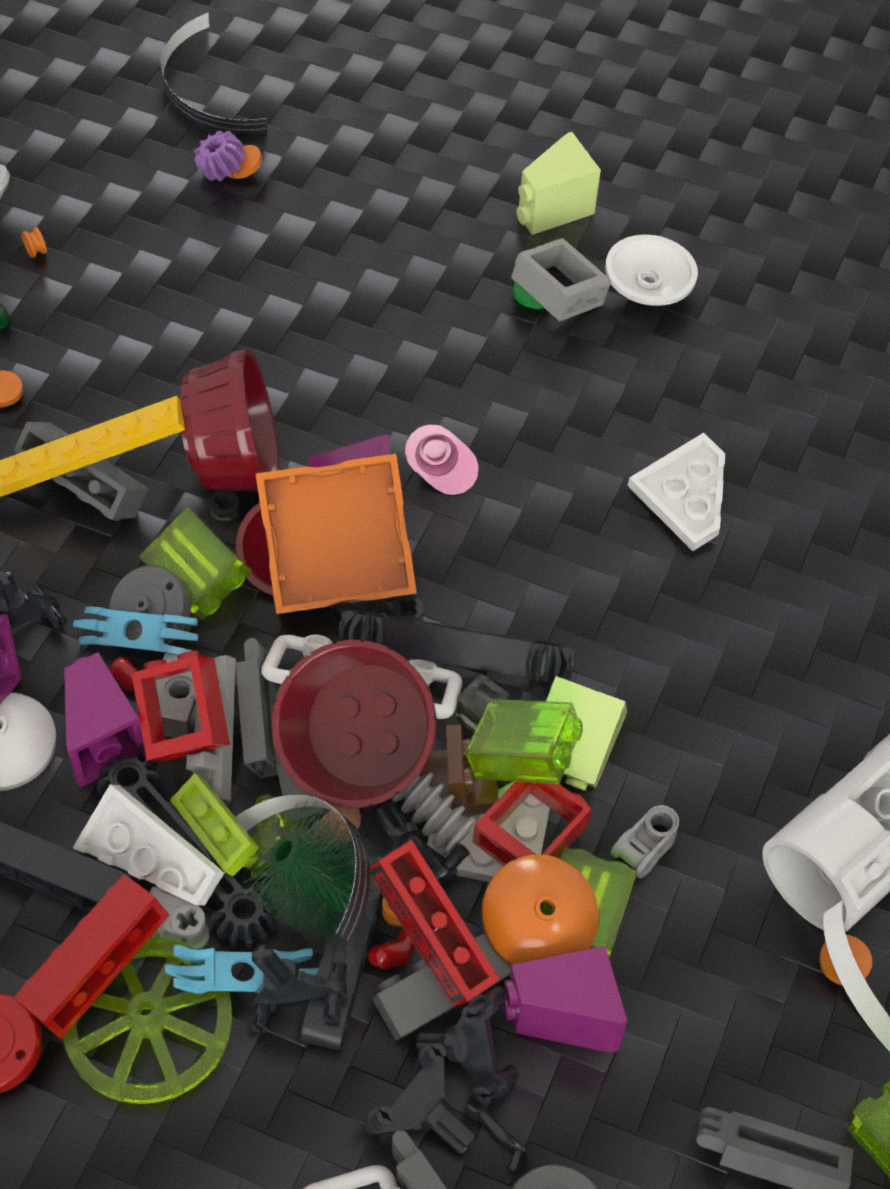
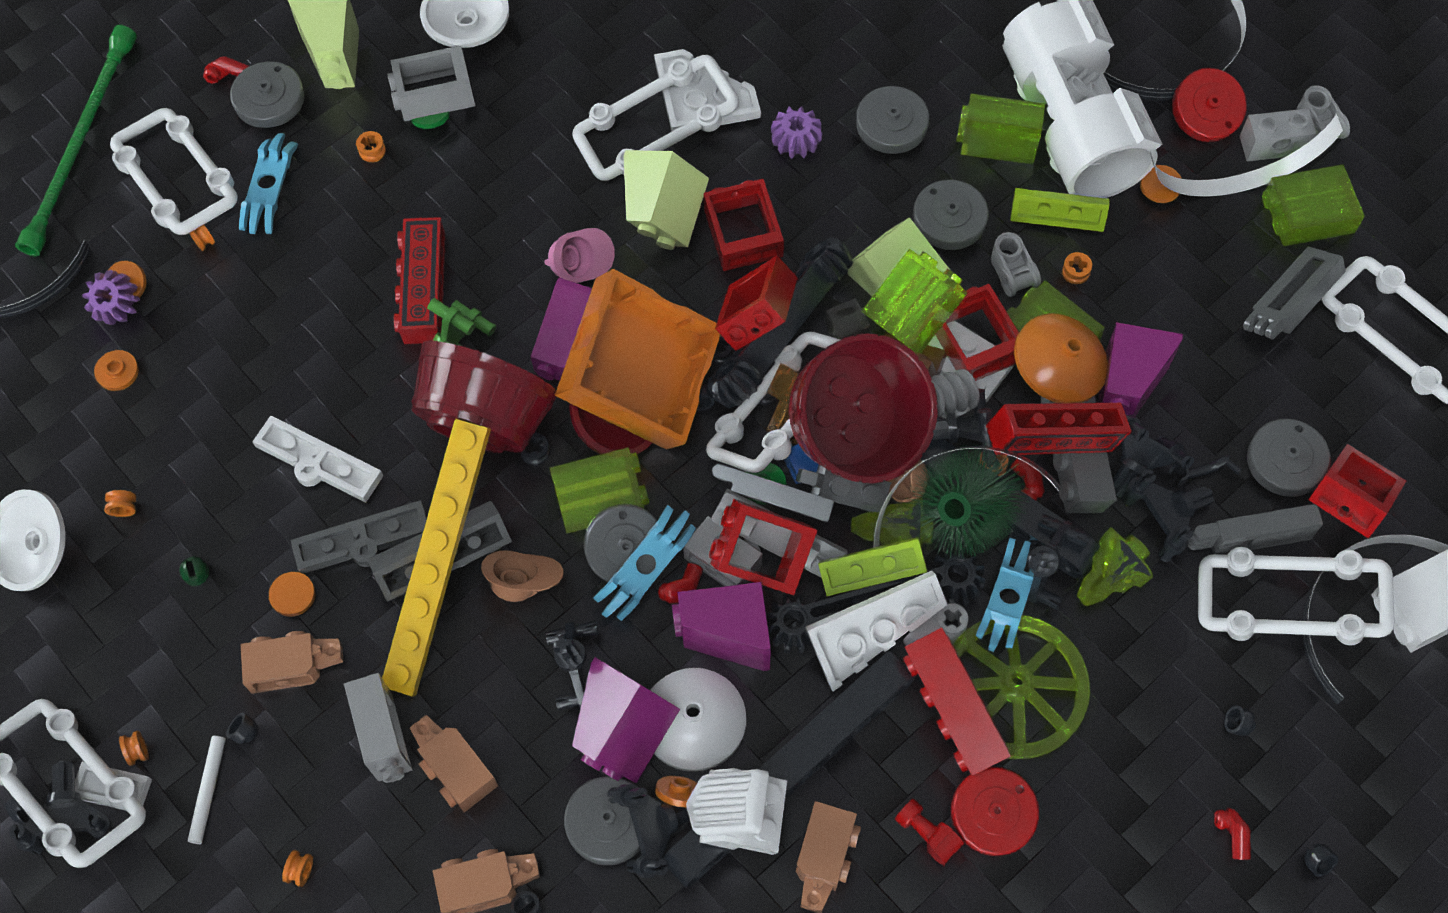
camera: 60 degrees left, 10 degrees up
none -> green hose [15,25,137,256]
none -> orange piece [94,350,139,391]
none -> white bar [110,108,238,235]
none -> orange bush [189,225,216,251]
none -> red arm [203,56,249,84]
none -> dark grey wheel [230,61,305,128]
none -> medium azure piece [239,133,298,234]
none -> white hinge [252,416,383,503]
none -> dark grey hinge [290,500,427,574]
none -> orange bush [356,131,386,162]
none -> red brick [394,217,446,344]
none -> bright green axle [427,298,496,346]
none -> nougat piece [481,550,563,602]
none -> white bar [572,55,738,181]
none -> yellowish green slope [623,150,709,250]
none -> red window [703,179,784,271]
none -> red window [715,255,798,351]
none -> medium lavender gear [771,106,822,159]
none -> dark grey wheel [856,86,930,154]
none -> dark grey wheel [913,179,989,250]
none -> clear neon green brick [956,94,1045,164]
none -> lime hinge [1010,188,1110,232]
none -> orange bush [1062,252,1093,284]
none -> clear neon green rock [1077,528,1153,606]

